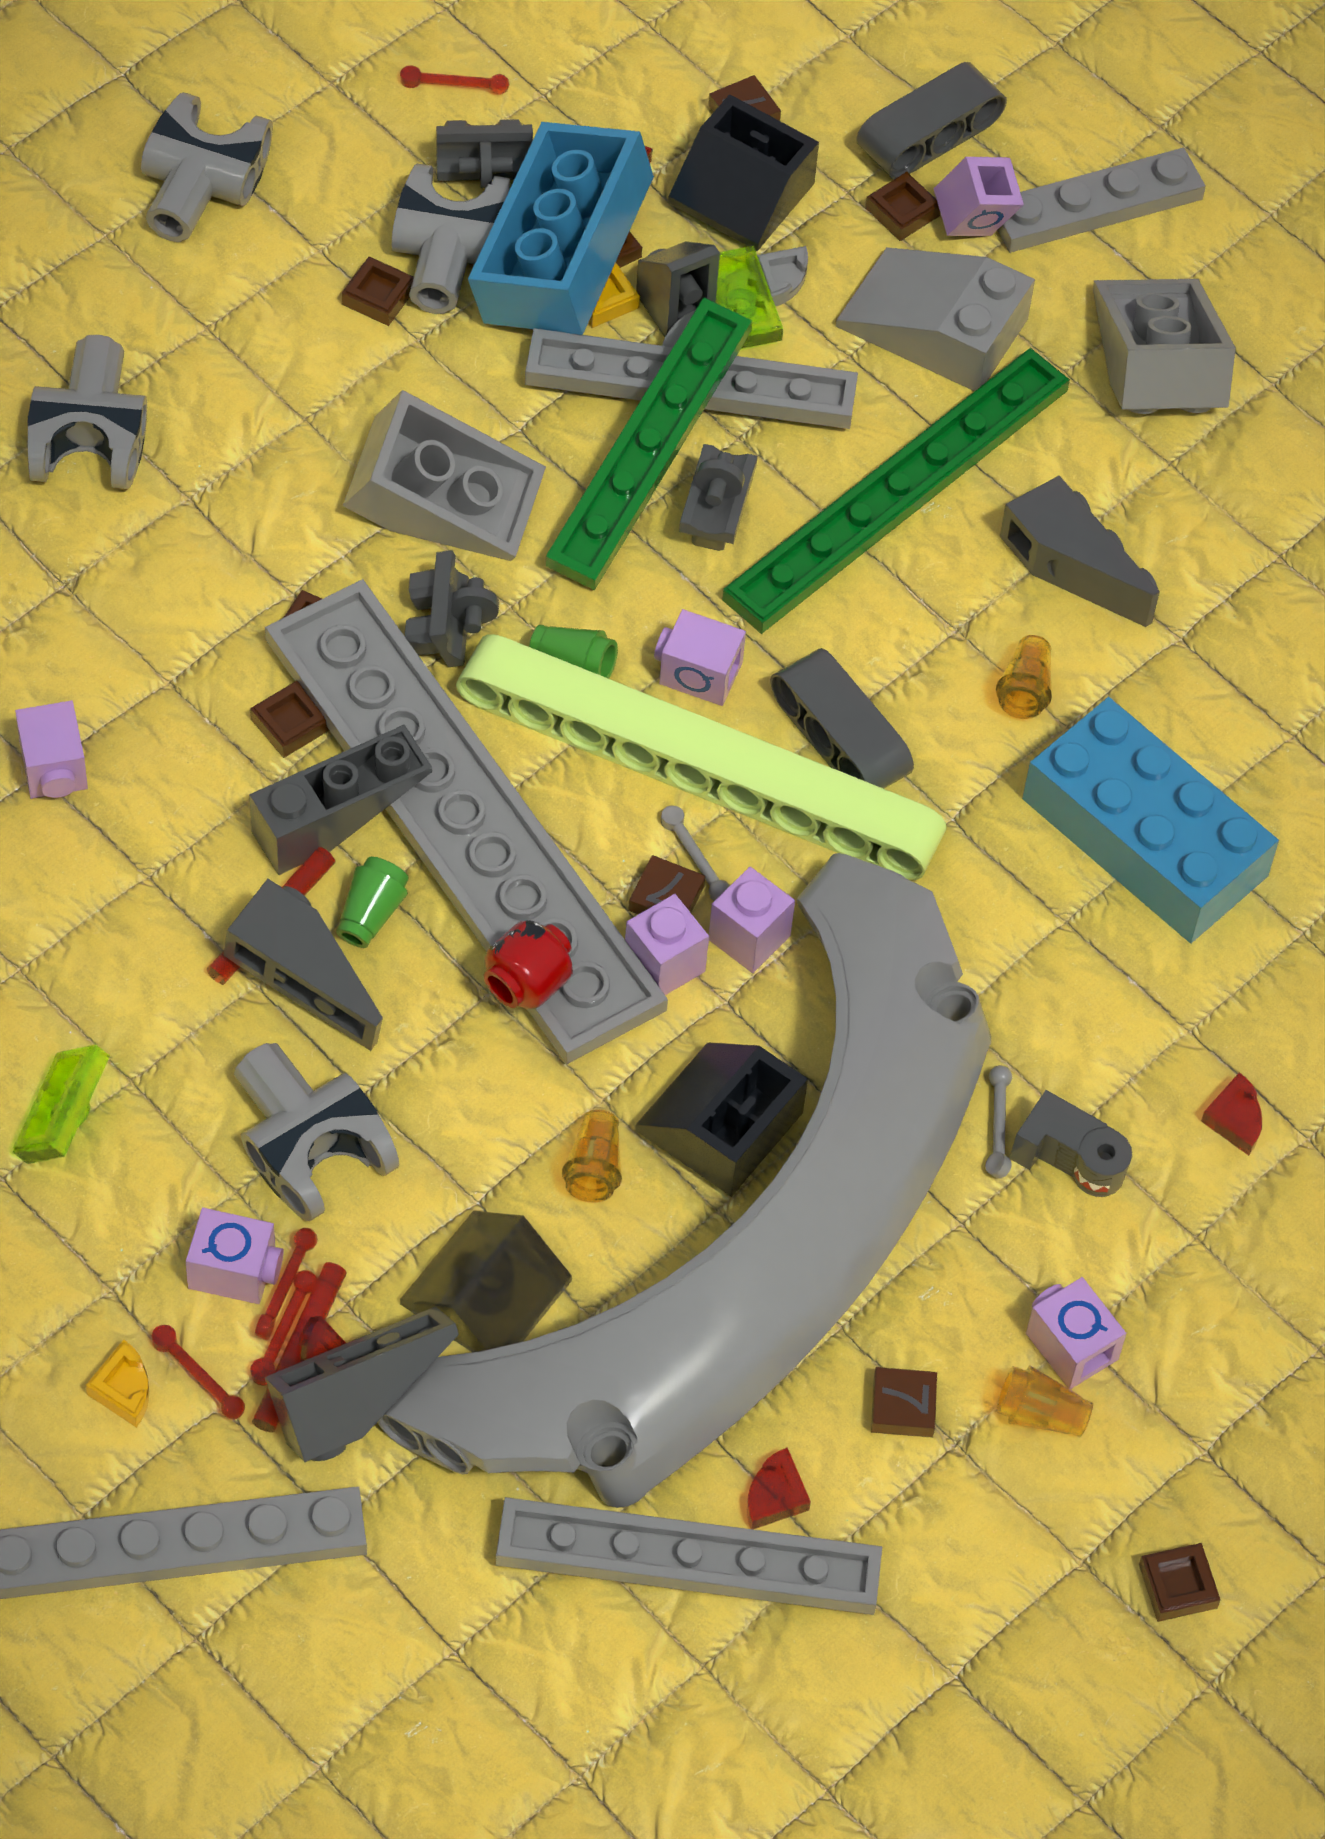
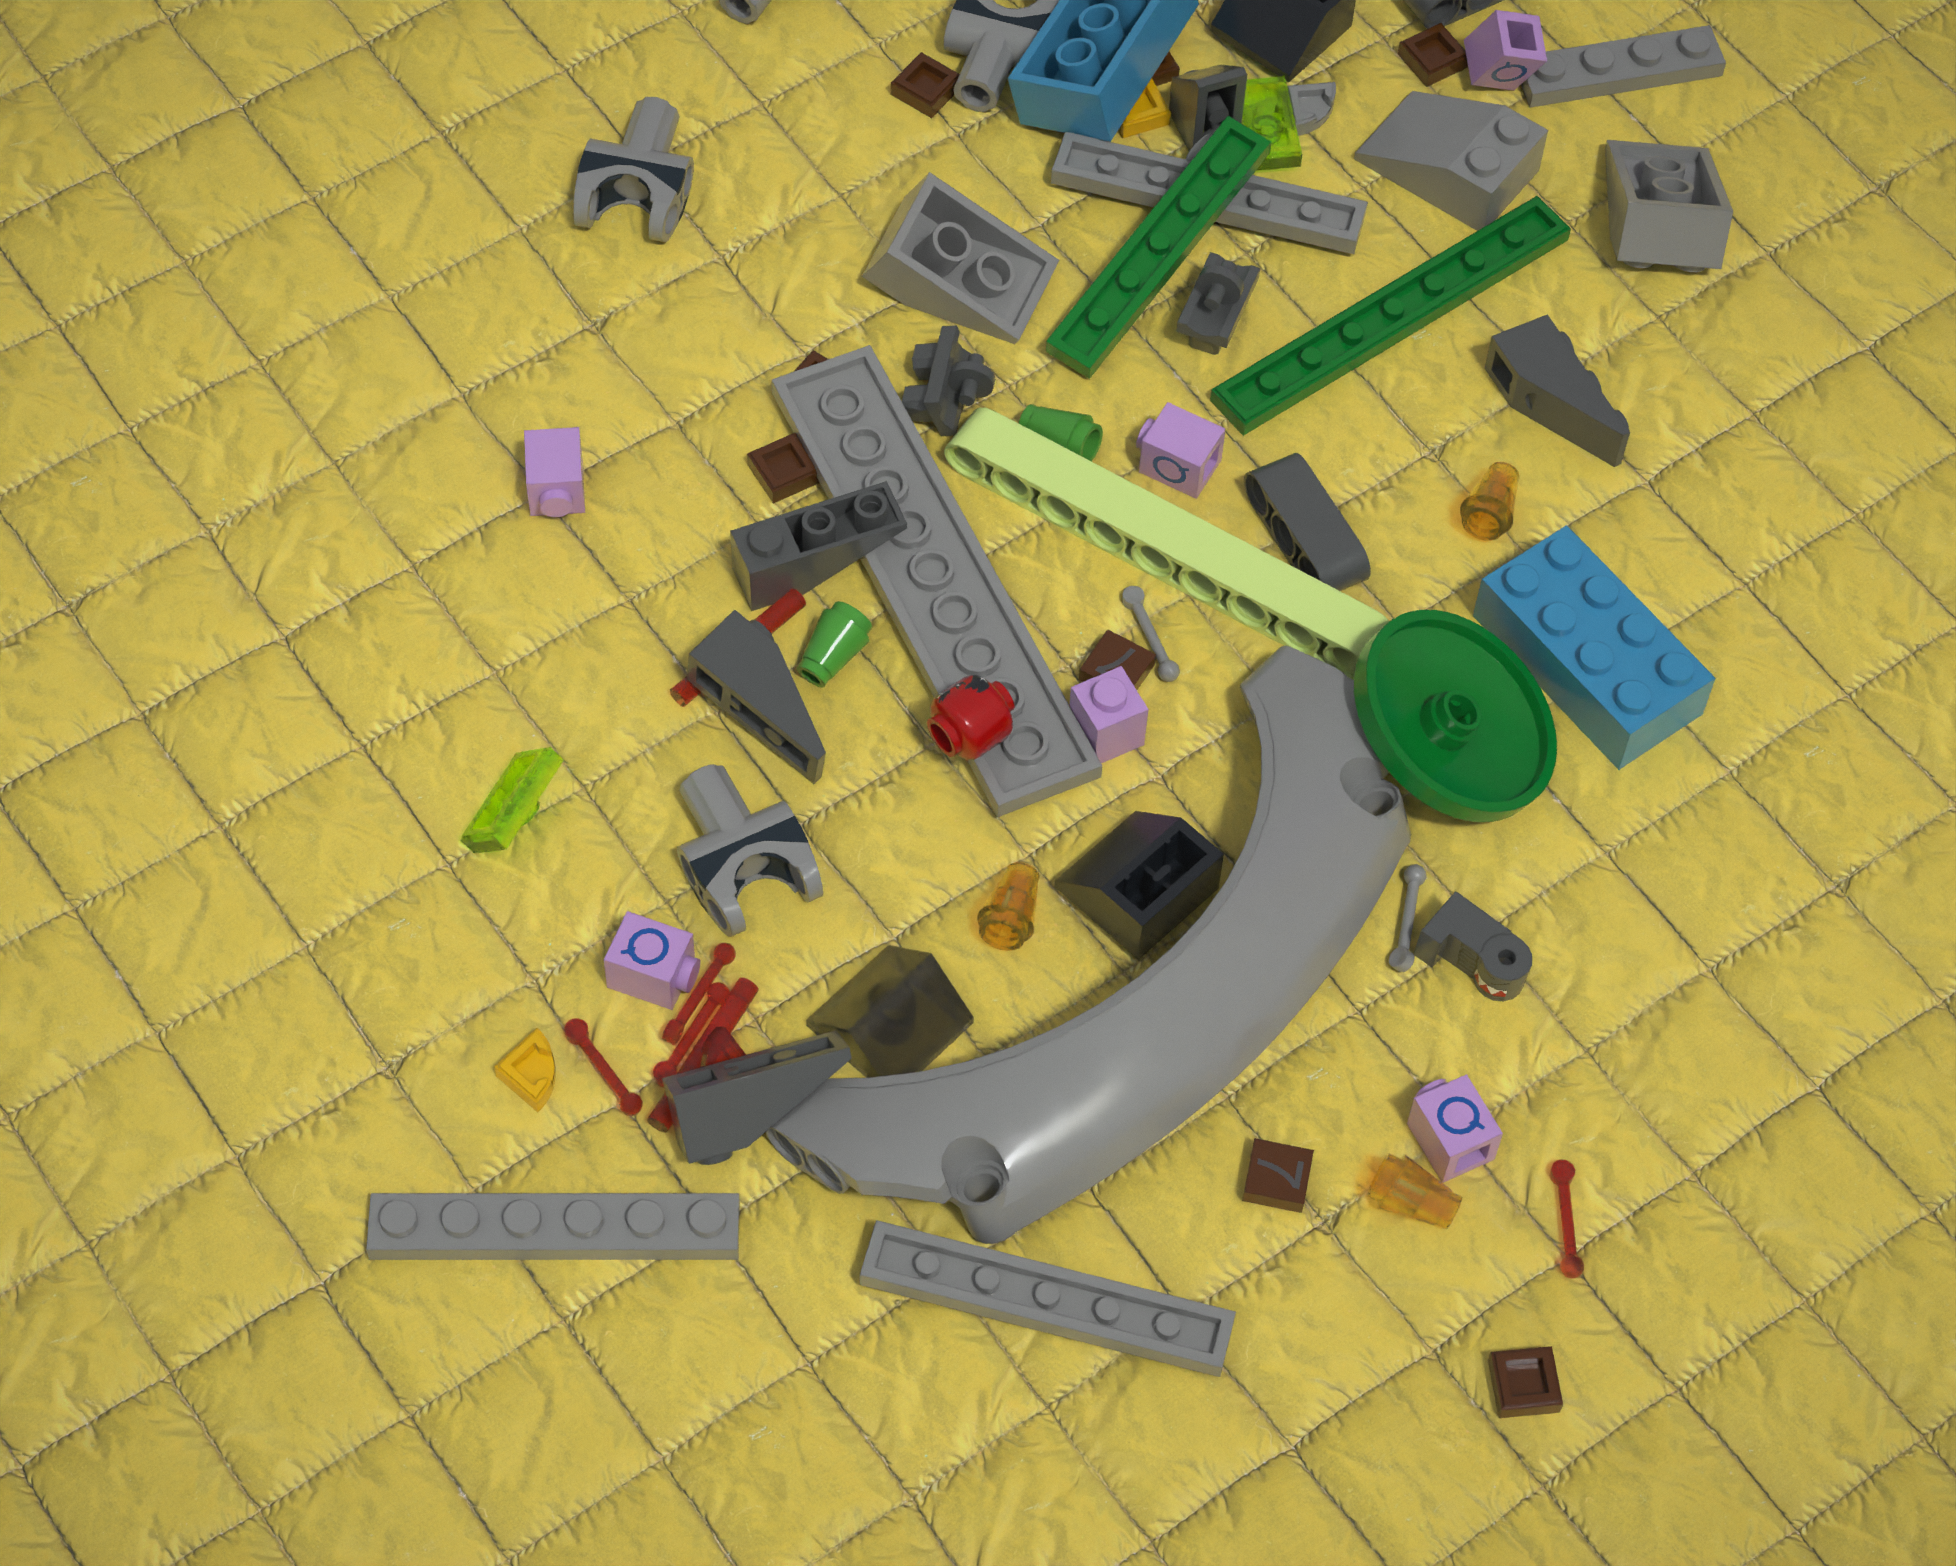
camera: 10 degrees right, 0 degrees up
lavender brick [709,866,795,973] -> none
clear red tile [747,1447,811,1529] -> none
clear red tile [1201,1072,1262,1156] -> none
none -> green dish [1354,610,1557,822]
none -> clear red hinge [1550,1160,1584,1279]

